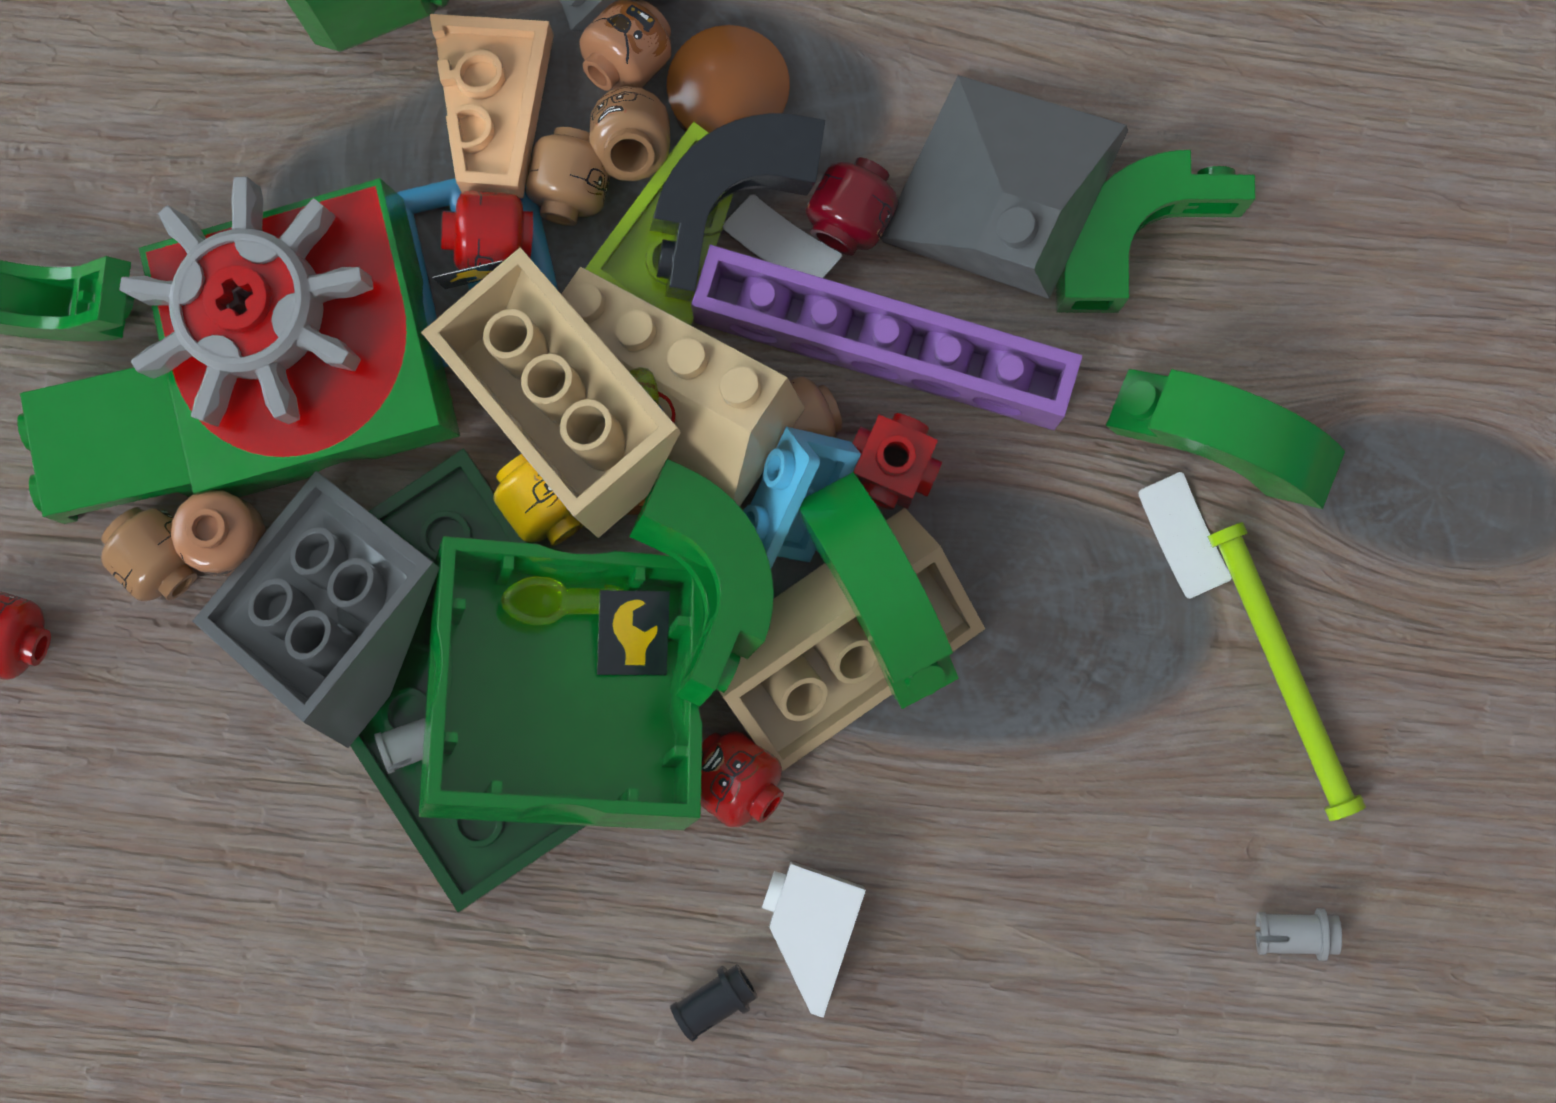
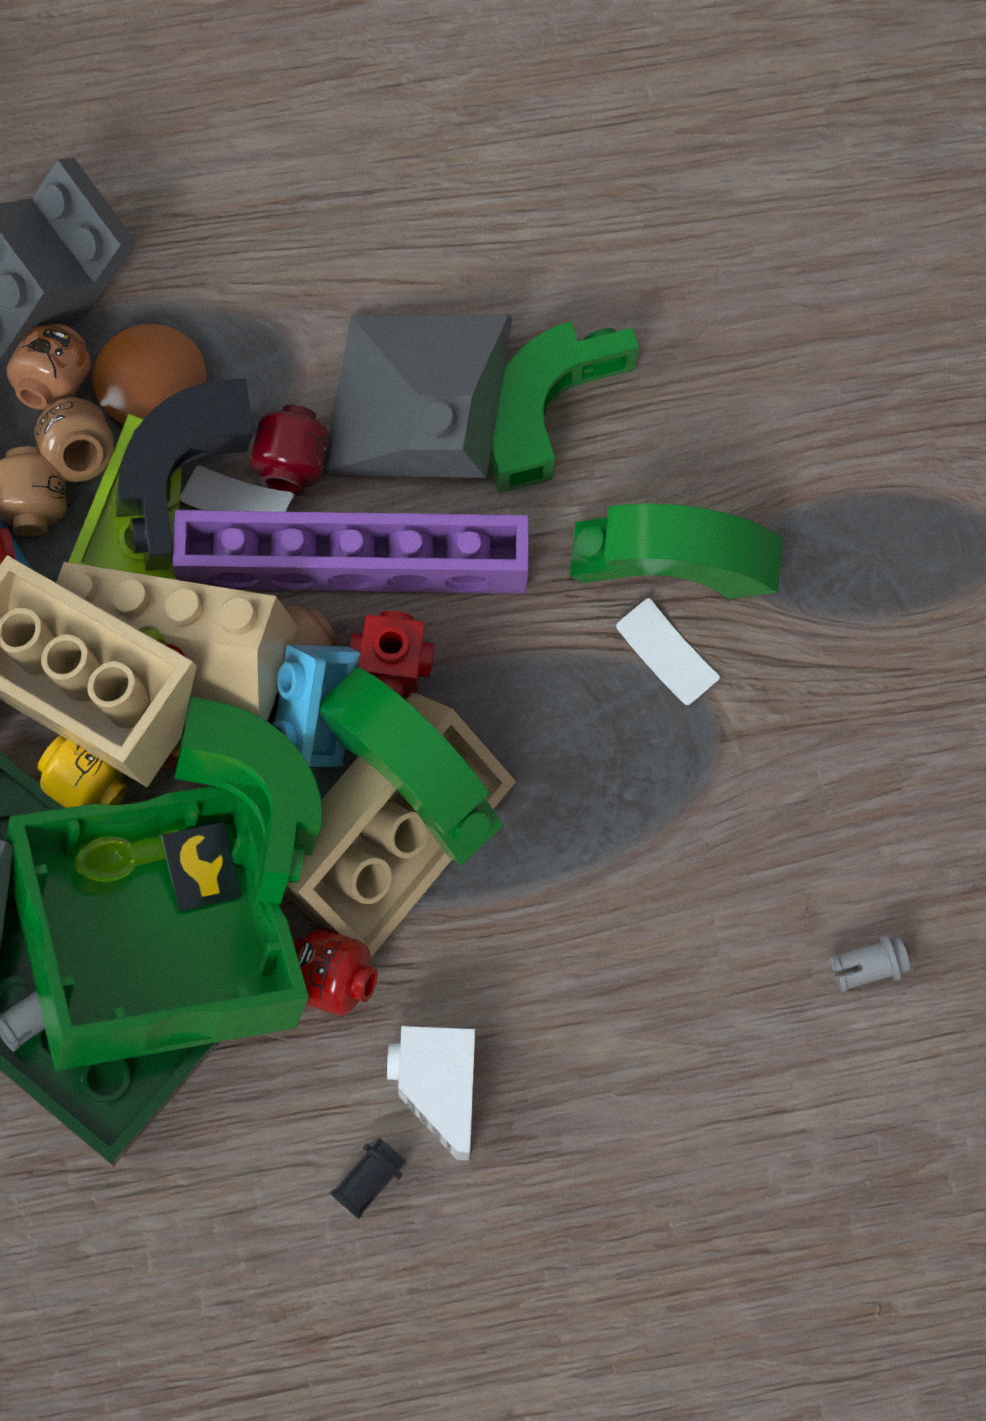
camera: 25 degrees left, 10 degrees down
lime bar [1207,522,1366,821] -> none

